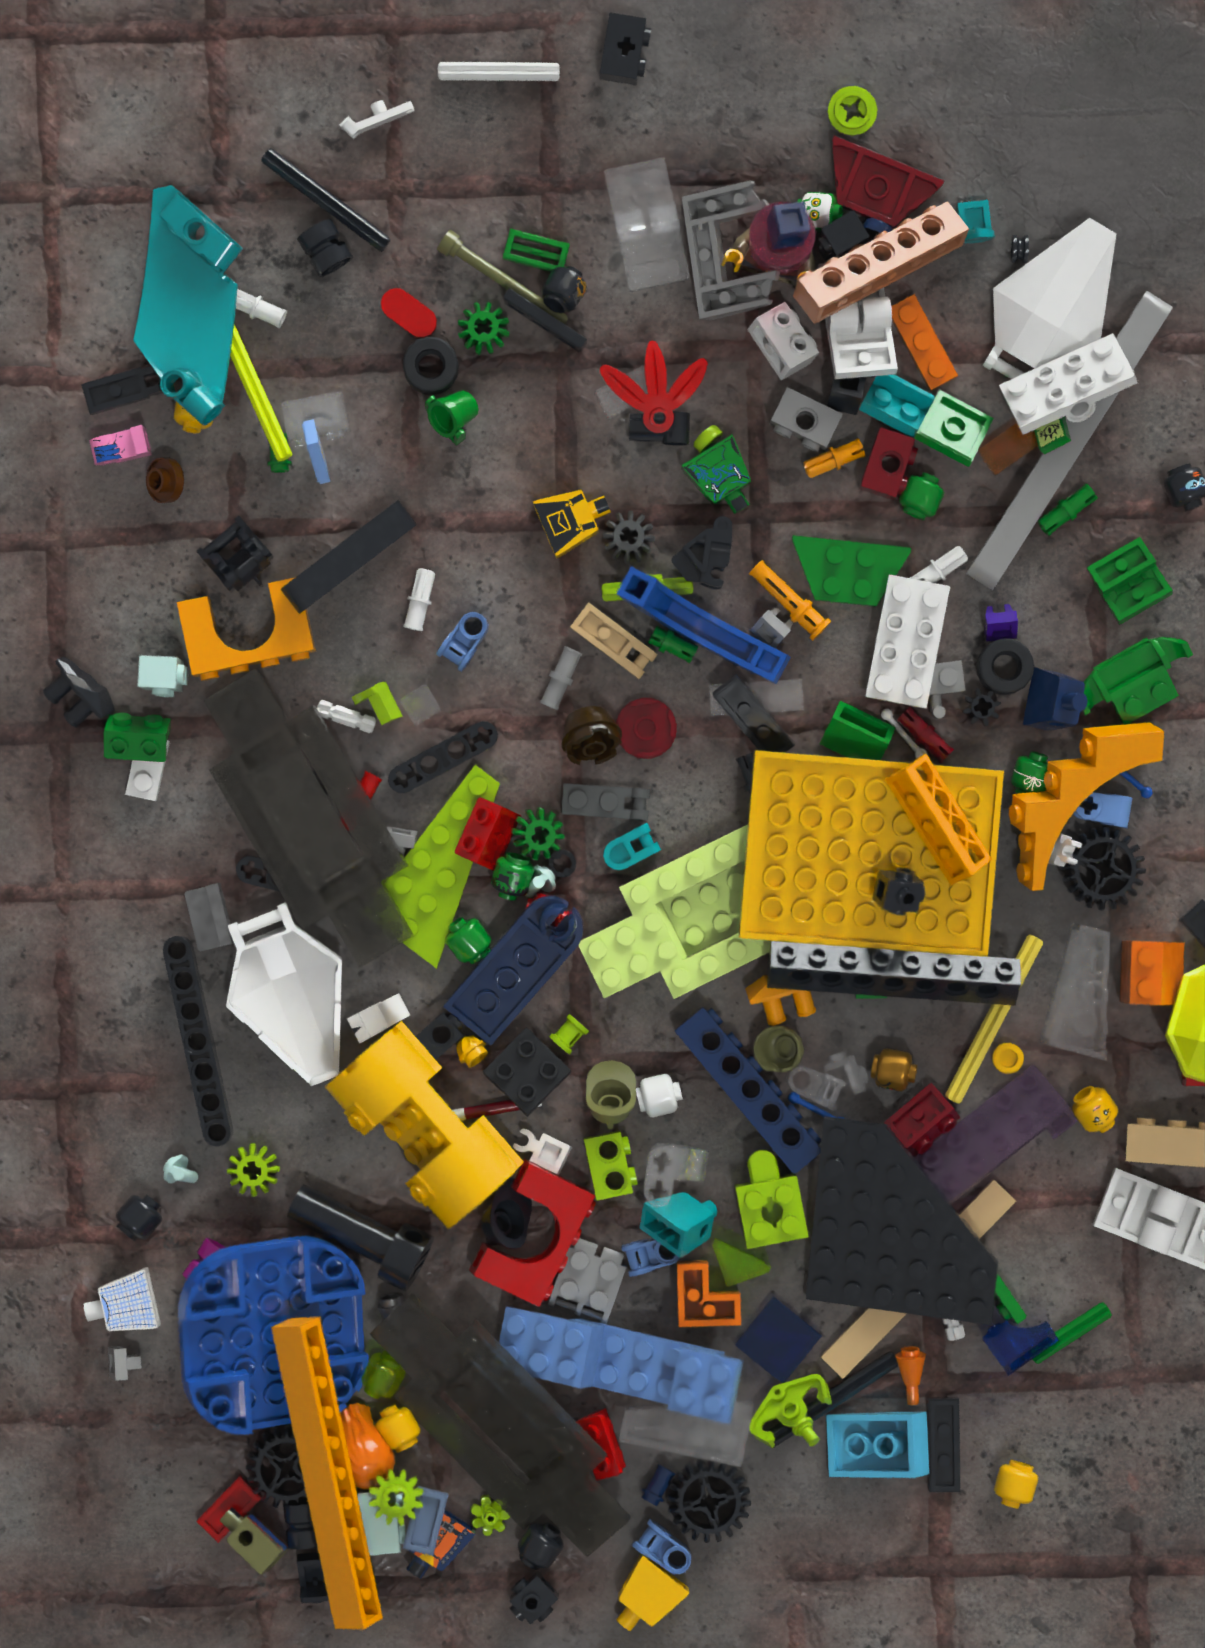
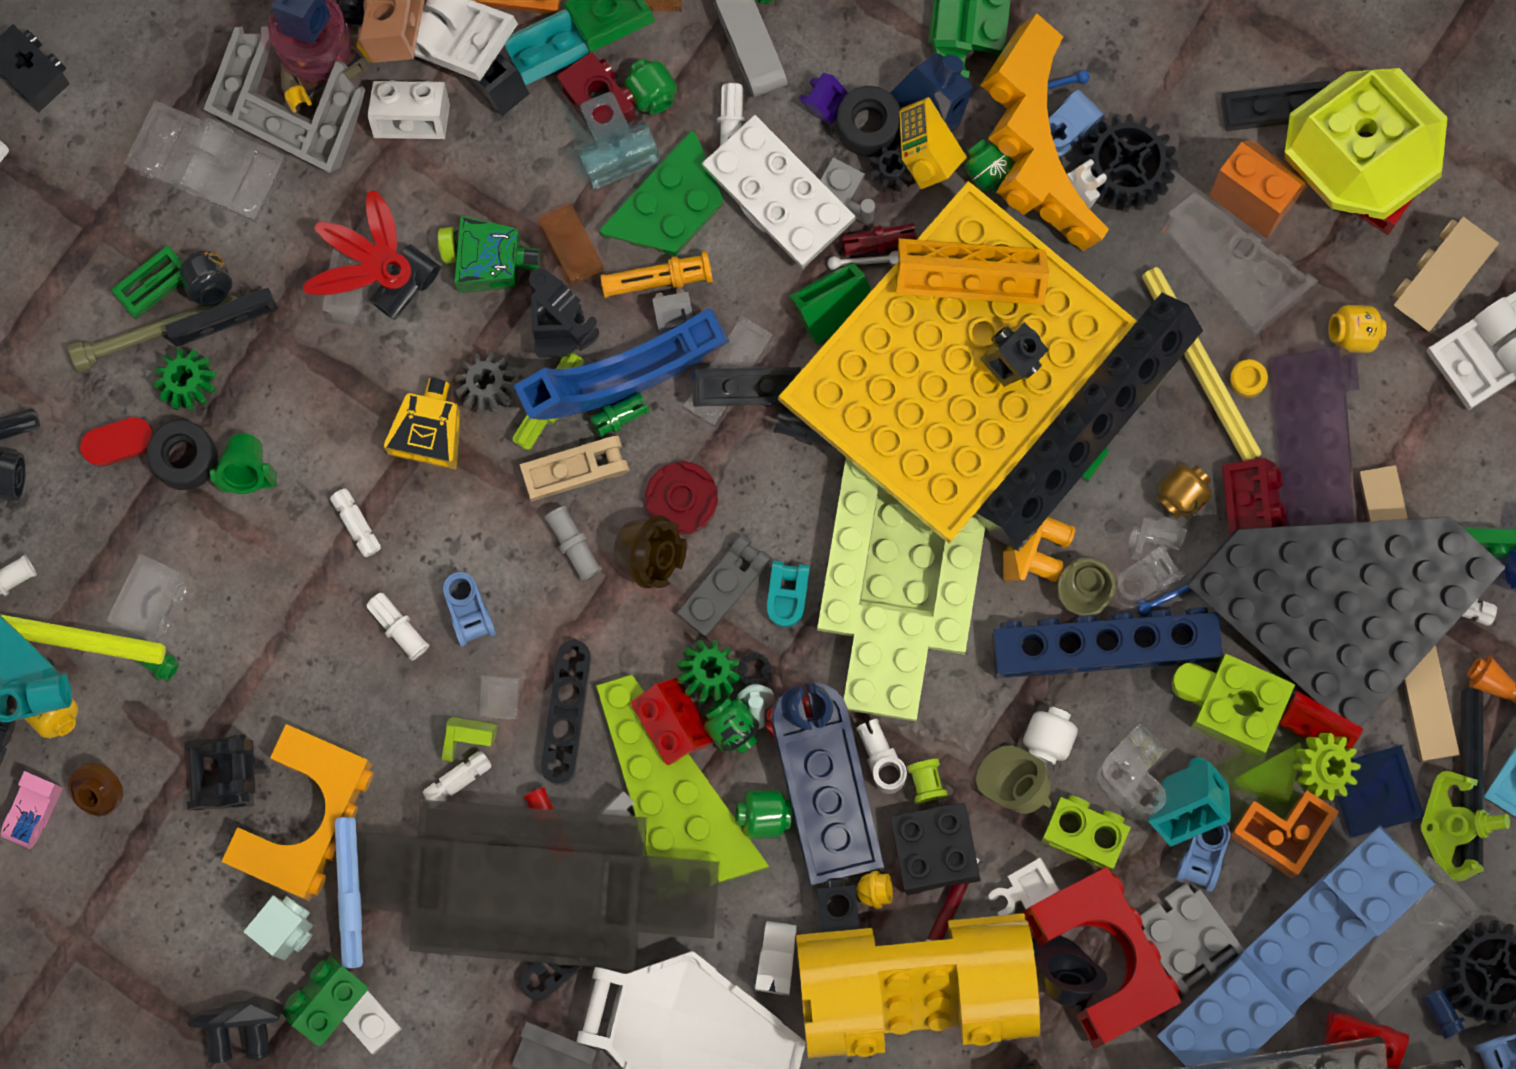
camera: 50 degrees left, 10 degrees down
black beam [280,500,417,614] -> none
light blue tile [302,419,330,484] -> none
light grey brick [770,387,843,452] -> none
light orange axle [803,438,866,478] -> none
none -> white axle [330,488,381,557]
none -> light blue axle [335,817,363,968]
none -> clear orange plate [539,204,604,285]
none -> clear light blue piece [578,92,660,190]
none -> white pin [856,719,907,794]
none -> yellow slope [899,97,967,189]
none -> red tile [1279,691,1364,748]
none -> lime gear [1293,733,1361,801]

